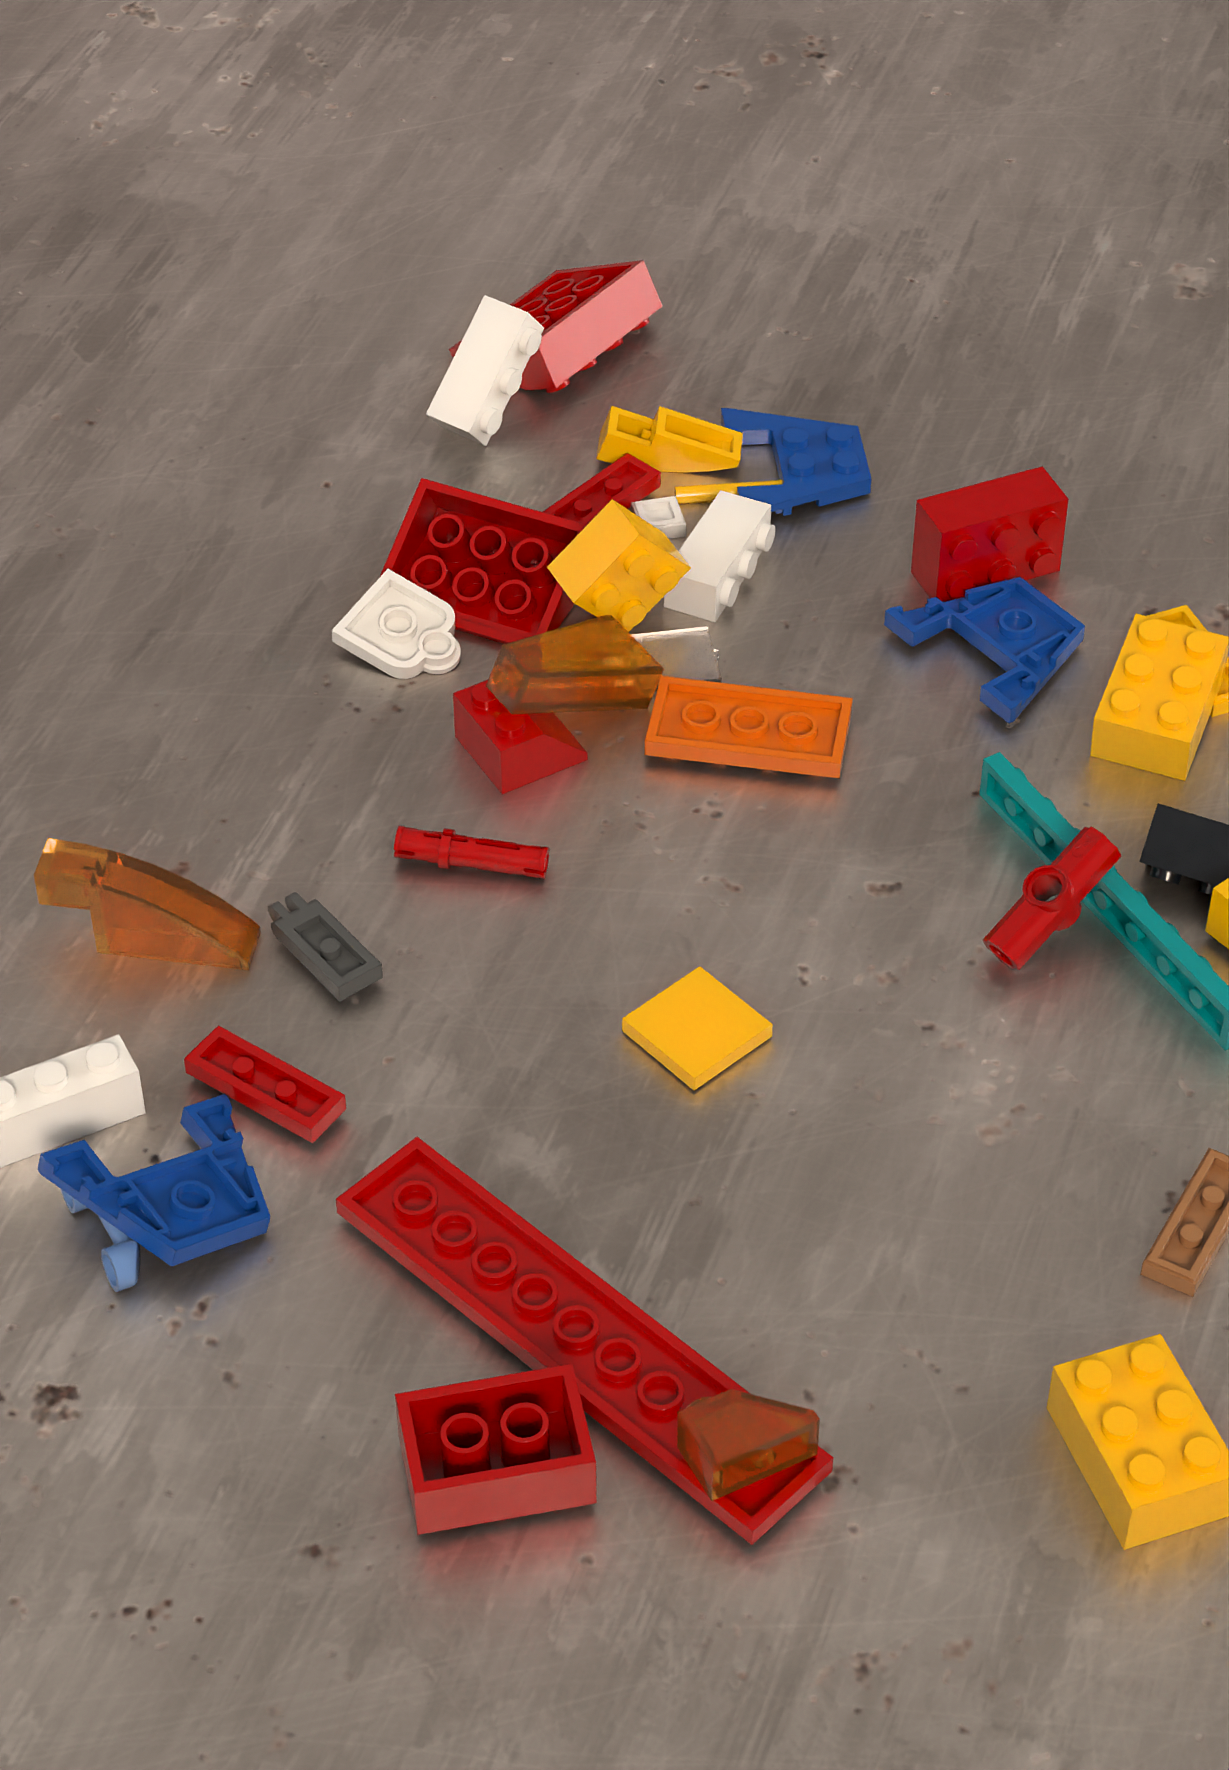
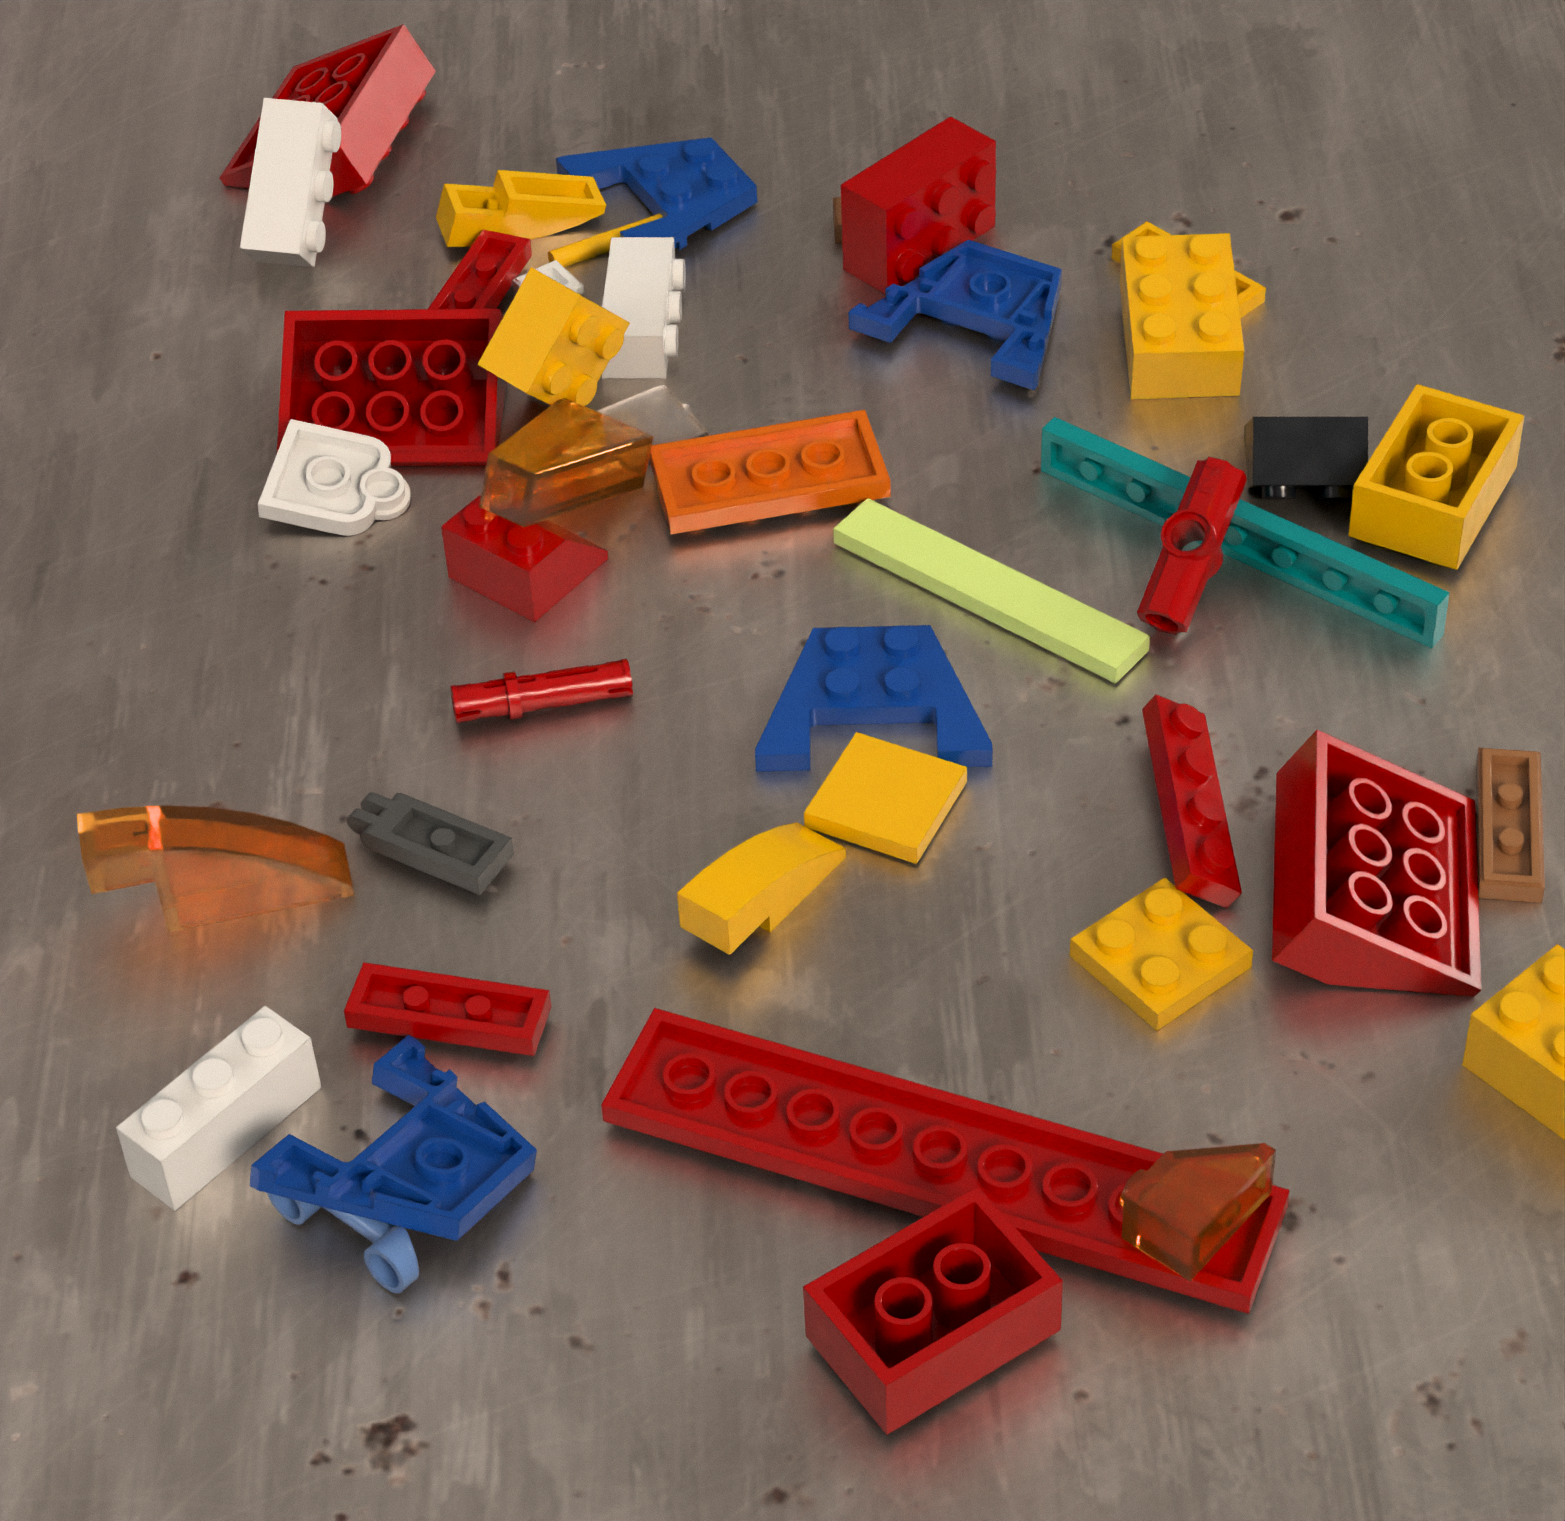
camera: 20 degrees left, 0 degrees up
none -> yellow slope [677,822,846,955]
none -> blue wing [755,625,993,772]
none -> yellowish green tile [833,498,1150,684]
none -> yellow plate [1069,877,1253,1031]
none -> red plate [1142,694,1242,908]
none -> red slope [1272,730,1481,997]

